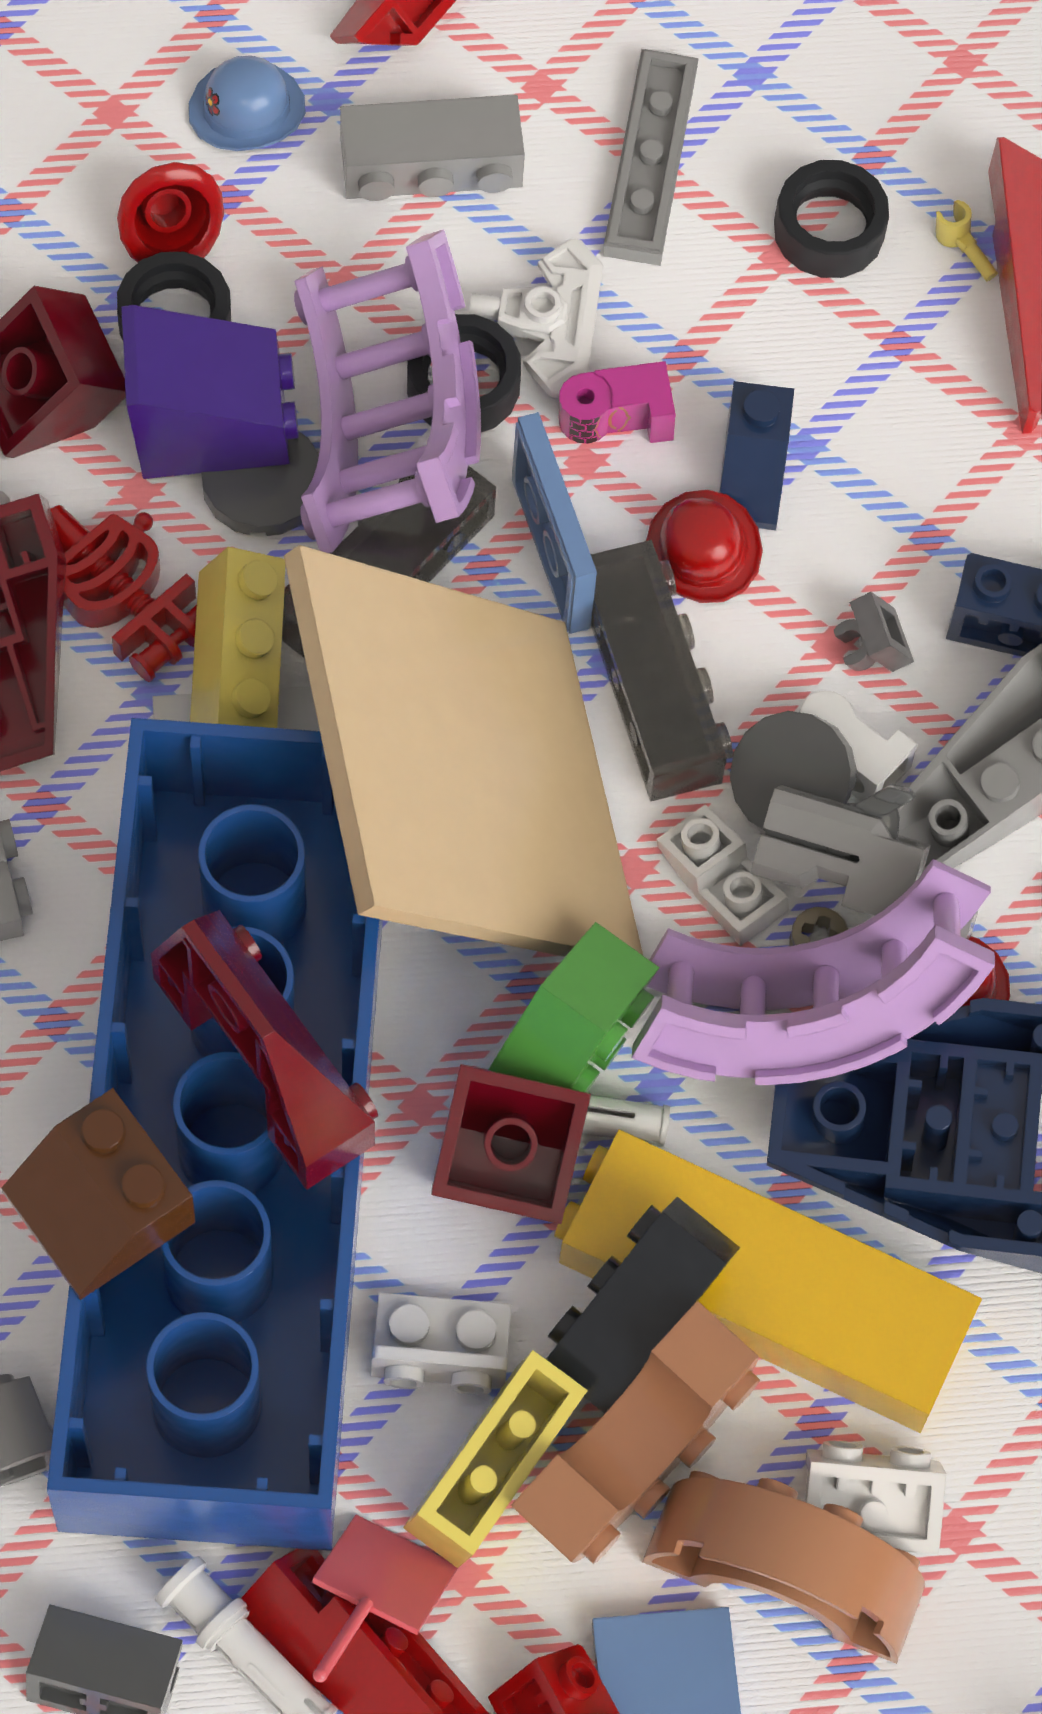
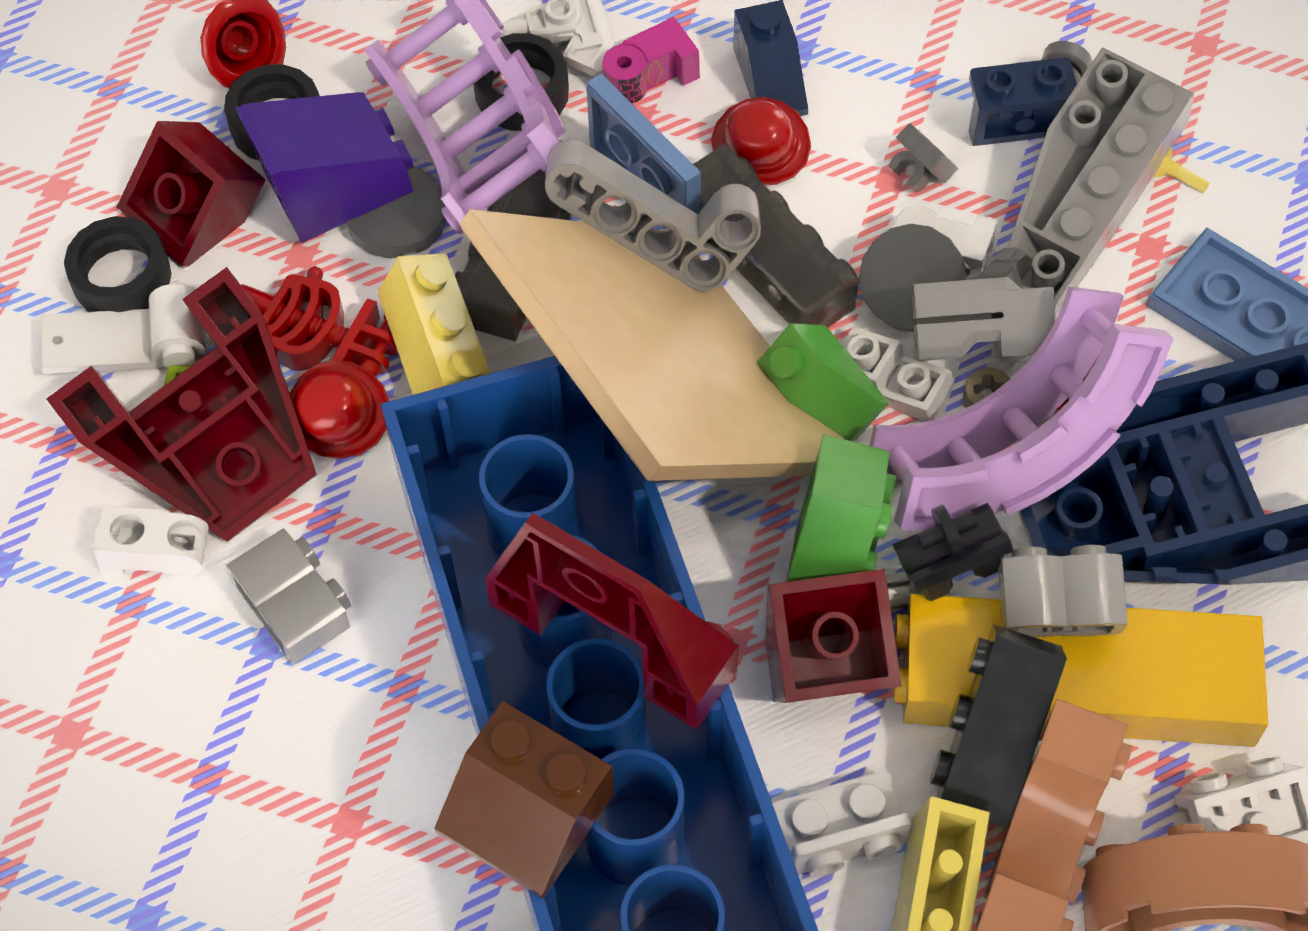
camera: 15 degrees left, 5 degrees down
none -> red hat [290,360,390,459]
none -> light grey beam [545,140,761,291]
none -> bright green slope [757,323,889,441]
none -> black hips [892,503,1014,601]
none -> light grey brick [998,545,1128,638]

